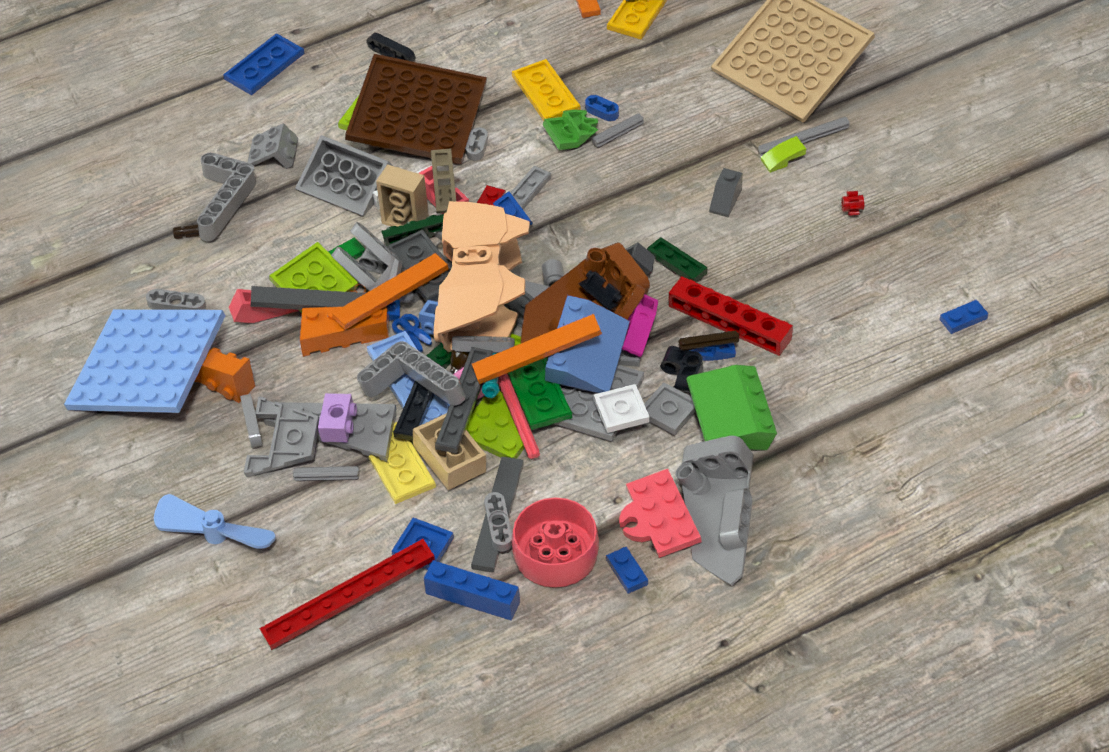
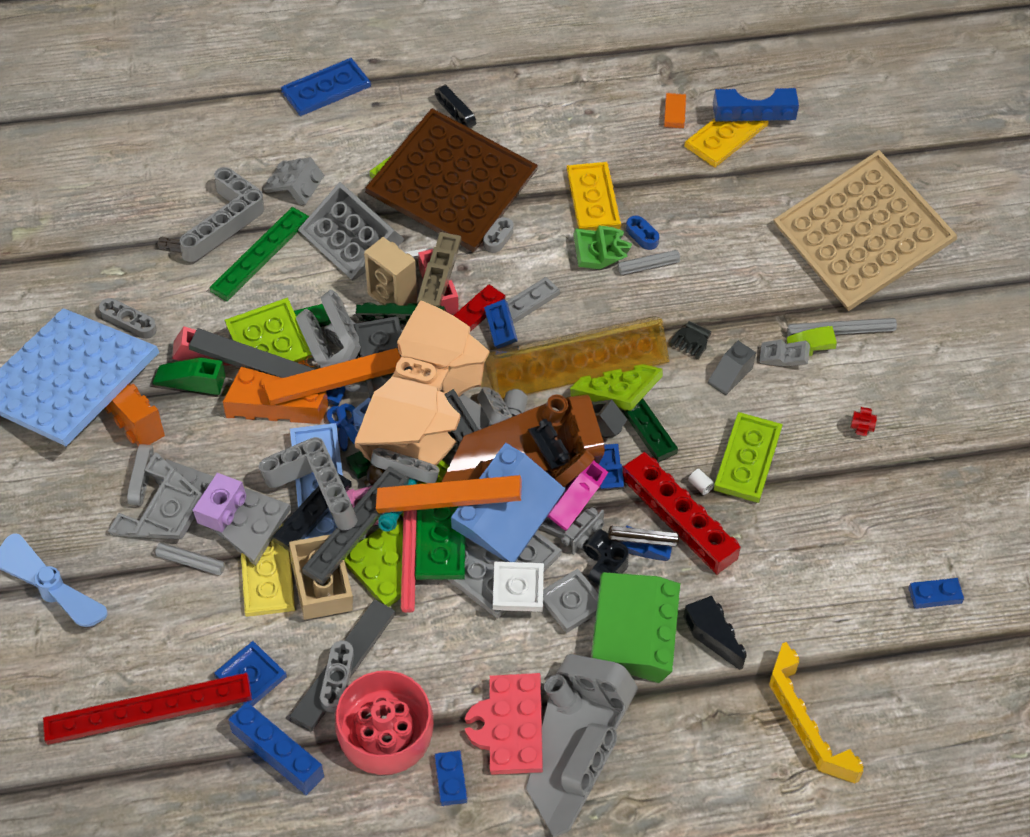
camera: 15 degrees right, 5 degrees up
none -> green slope [153,358,225,395]
none -> green tile [209,207,309,302]
none -> light grey beam [477,387,512,424]
none -> clear yellow slope [485,316,669,399]
none -> light grey hinge [561,507,605,555]
none -> lime plate [570,364,663,411]
none -> blue slope [599,444,624,490]
none -> pearl dark grey piece [669,321,712,360]
none -> black slope [683,596,747,670]
none -> white hinge [688,469,715,495]
none -> lime plate [713,412,783,503]
none -> light grey slope [759,339,810,366]
none -> yellow slope [769,642,863,784]

